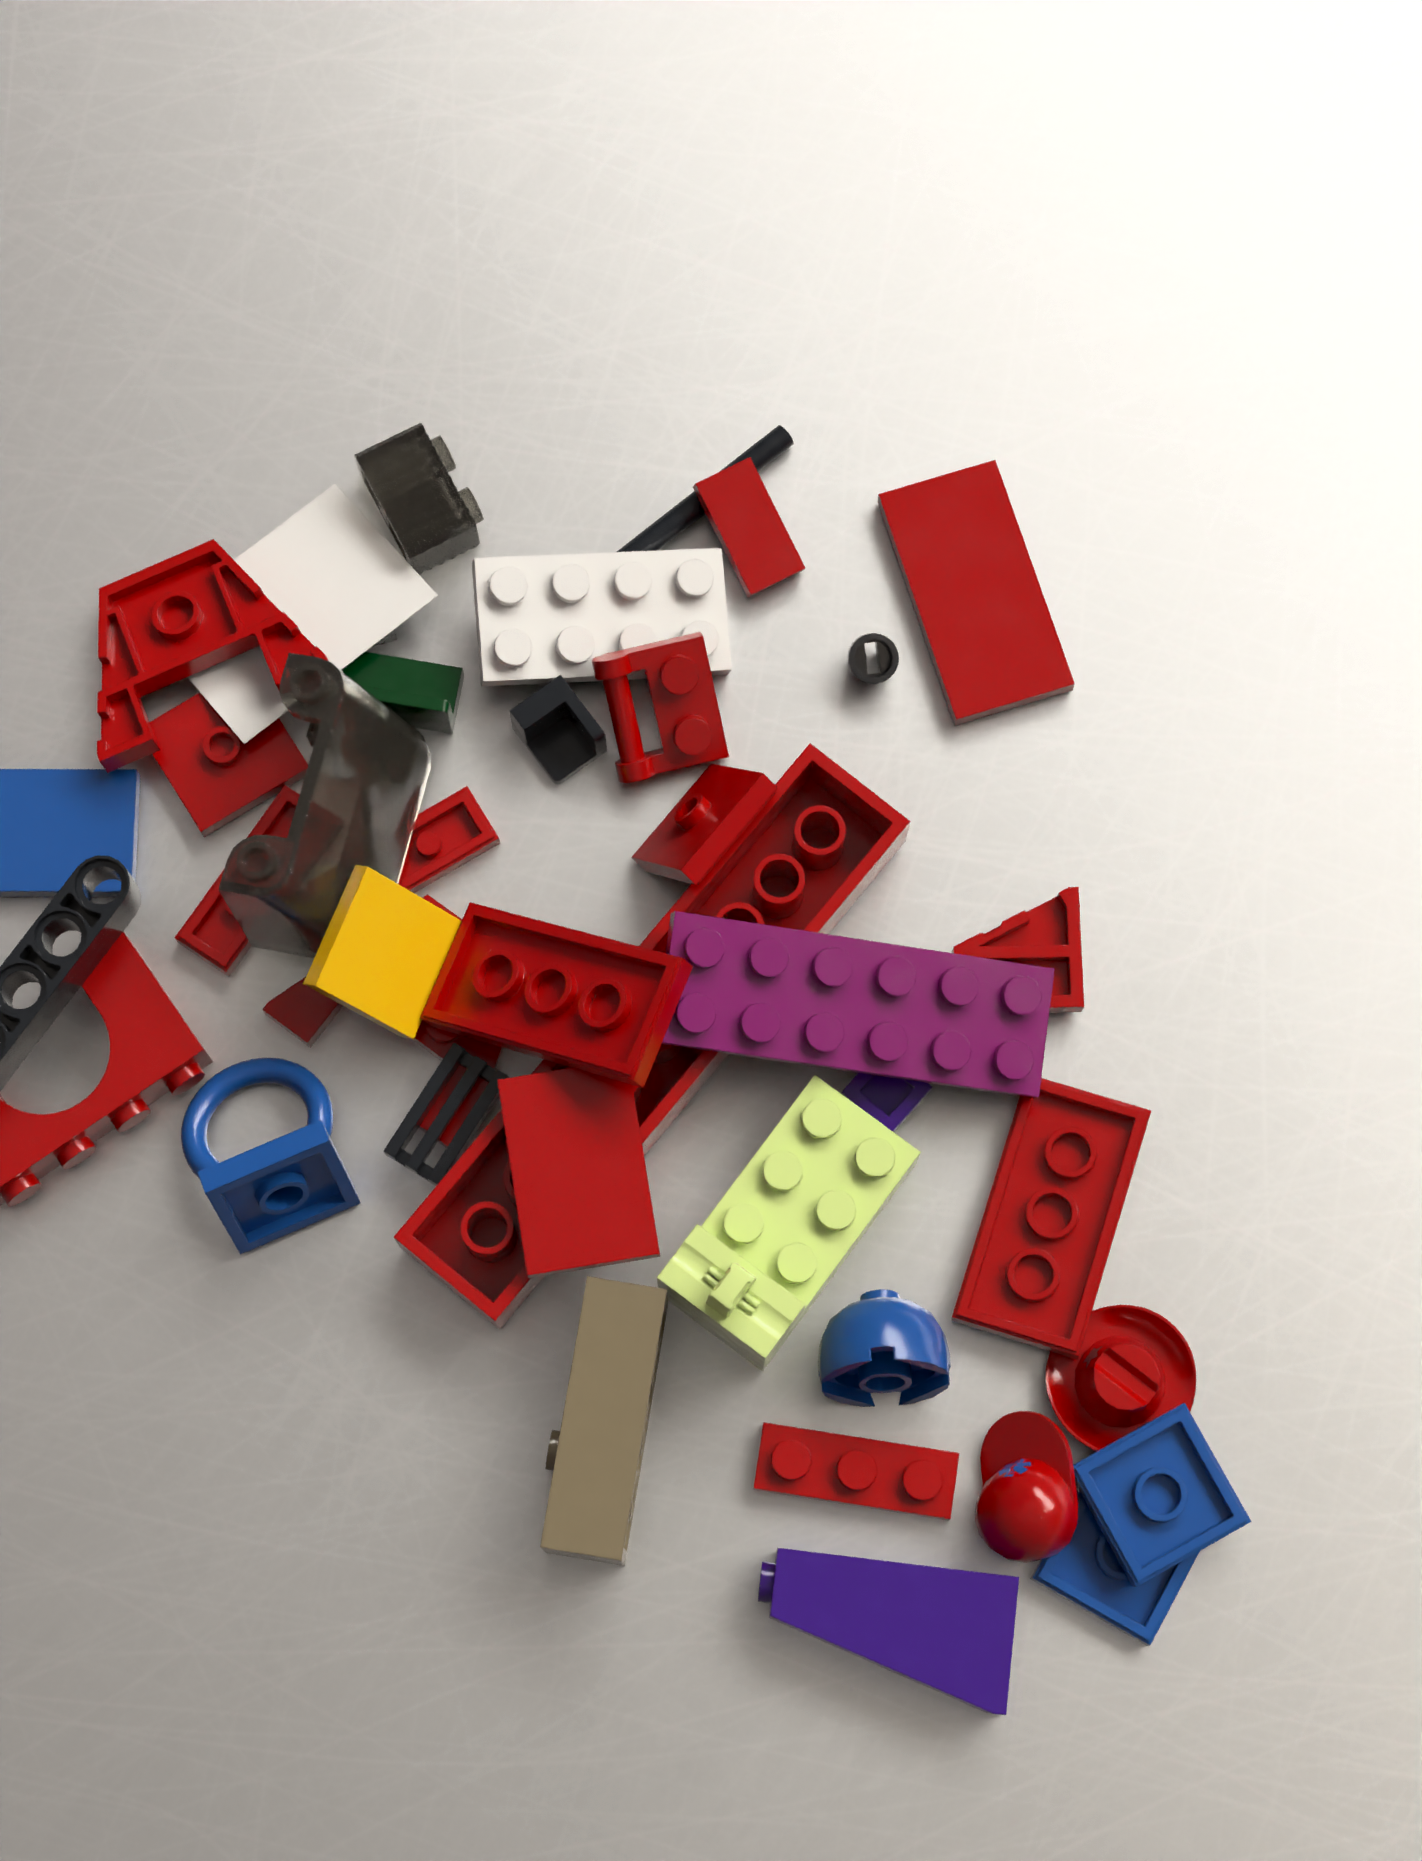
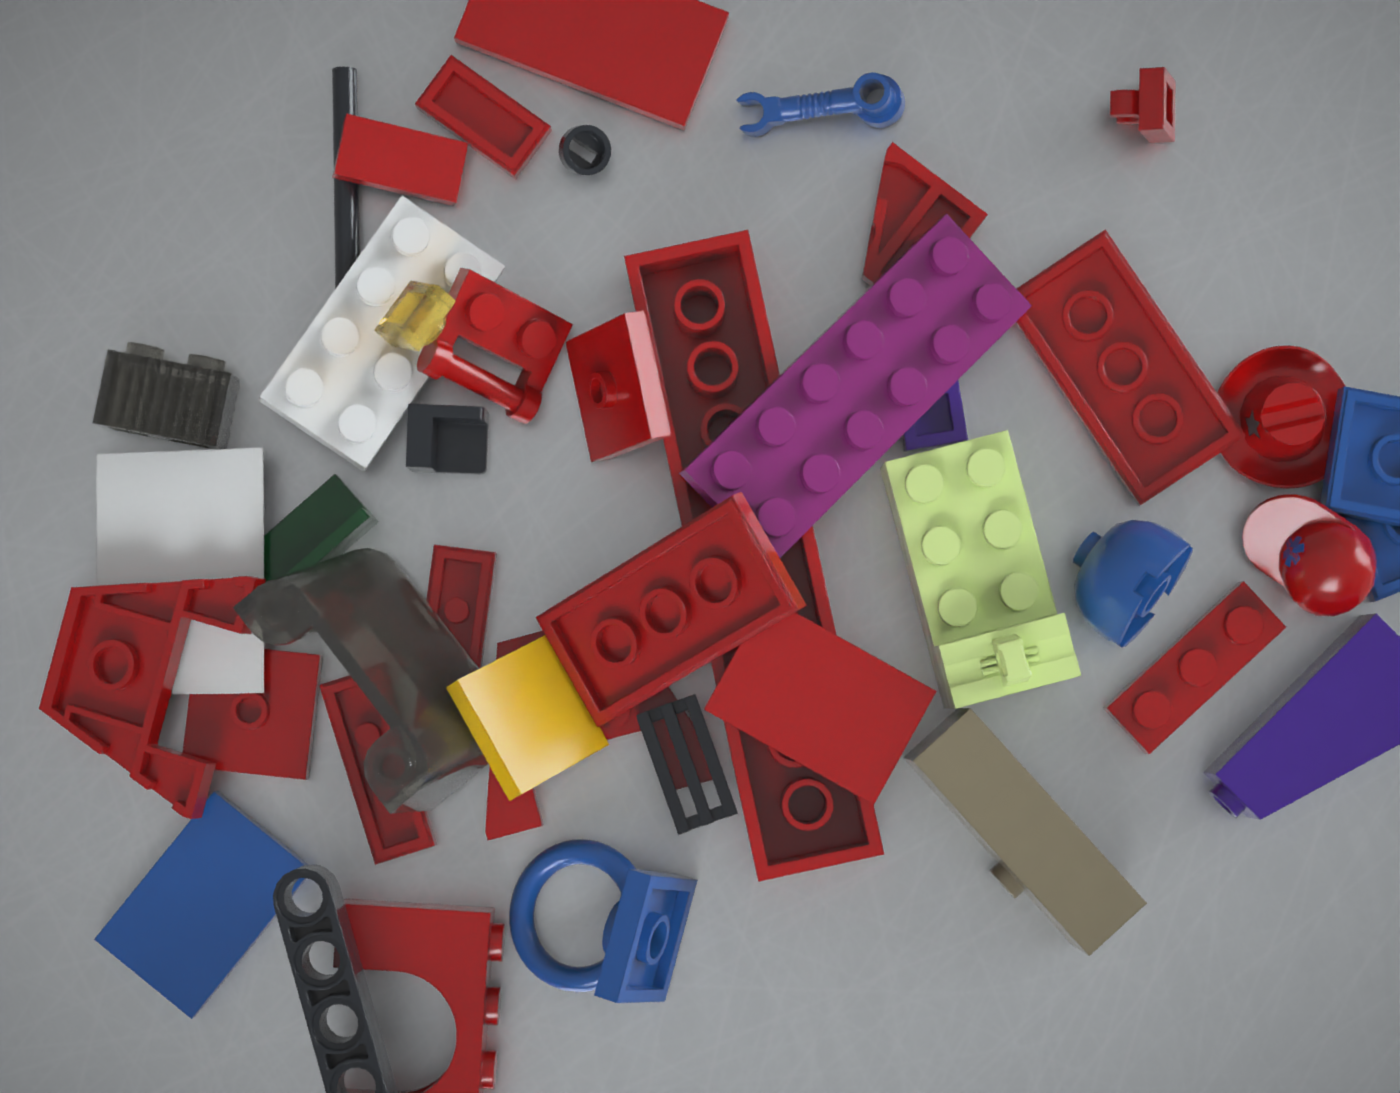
camera: 50 degrees left, 10 degrees up
none -> clear yellow plate [374,281,456,352]
none -> red tile [415,55,552,180]
none -> blue brick [736,72,905,137]
none -> red tile [1110,67,1176,143]

